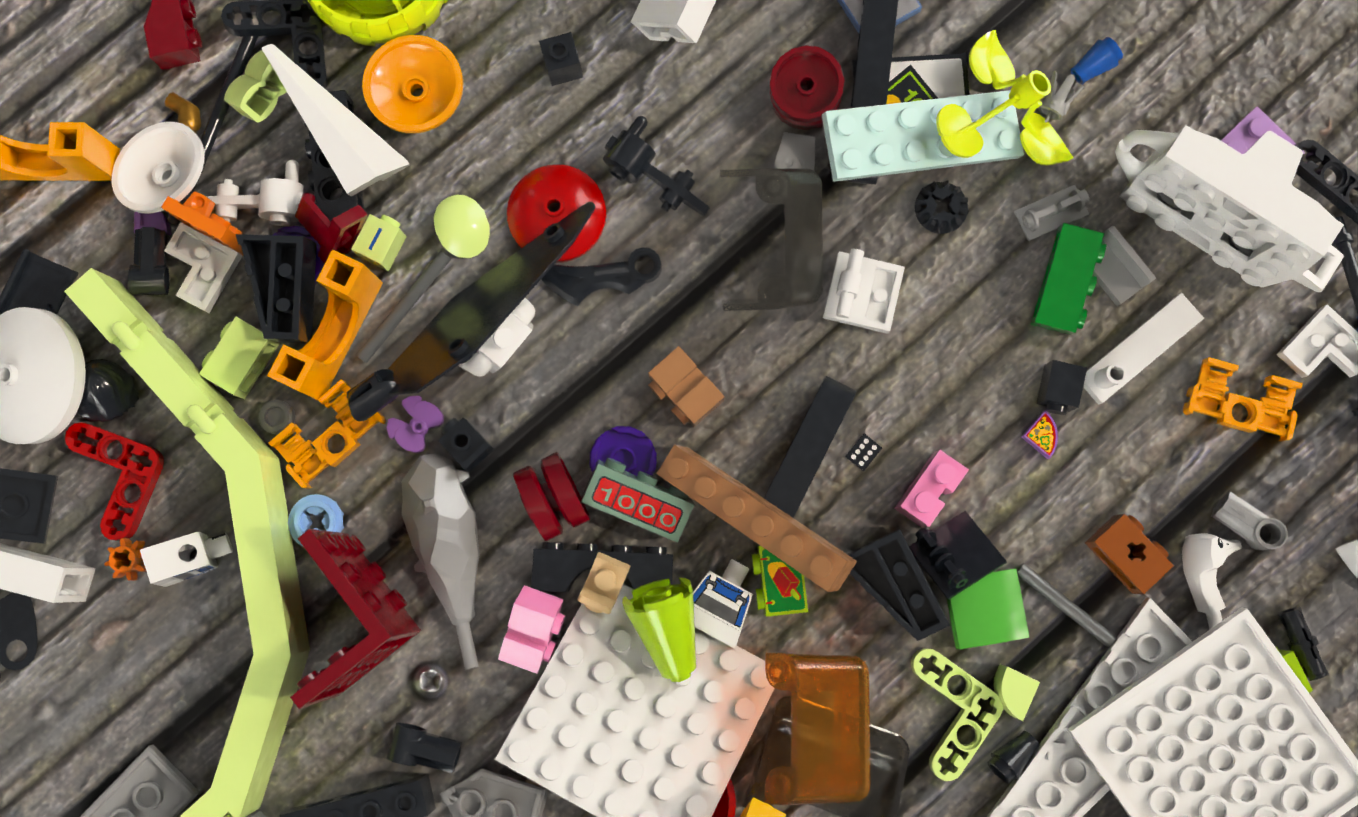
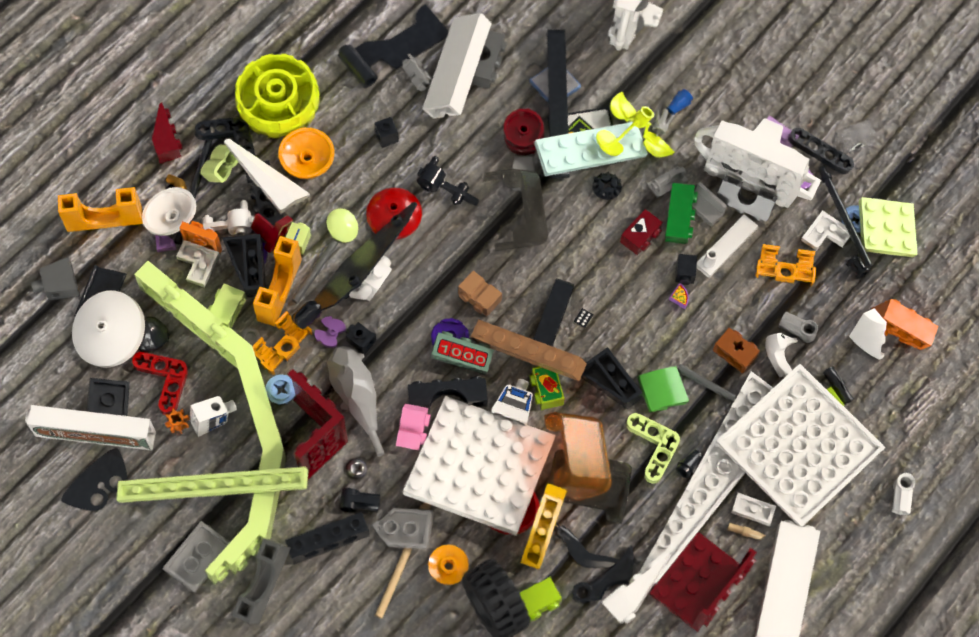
camera: 15 degrees left, 15 degrees down
black piece [128,227,170,295] -> none
dark red wheel [513,452,590,541] -> none
black piece [541,247,662,307] -> none
tan bracket [577,552,631,614] -> none
lime cone [622,578,696,682] -> none
white plate [823,249,905,334] -> none
bright pink brick [894,450,969,528] -> none
black hinge [909,511,1007,600] -> none
yellowish green brick [994,664,1040,721] -> none
none -> yellowish green plate [117,467,308,503]
none -> dark red brick [620,209,663,256]
none -> arch [717,175,778,222]

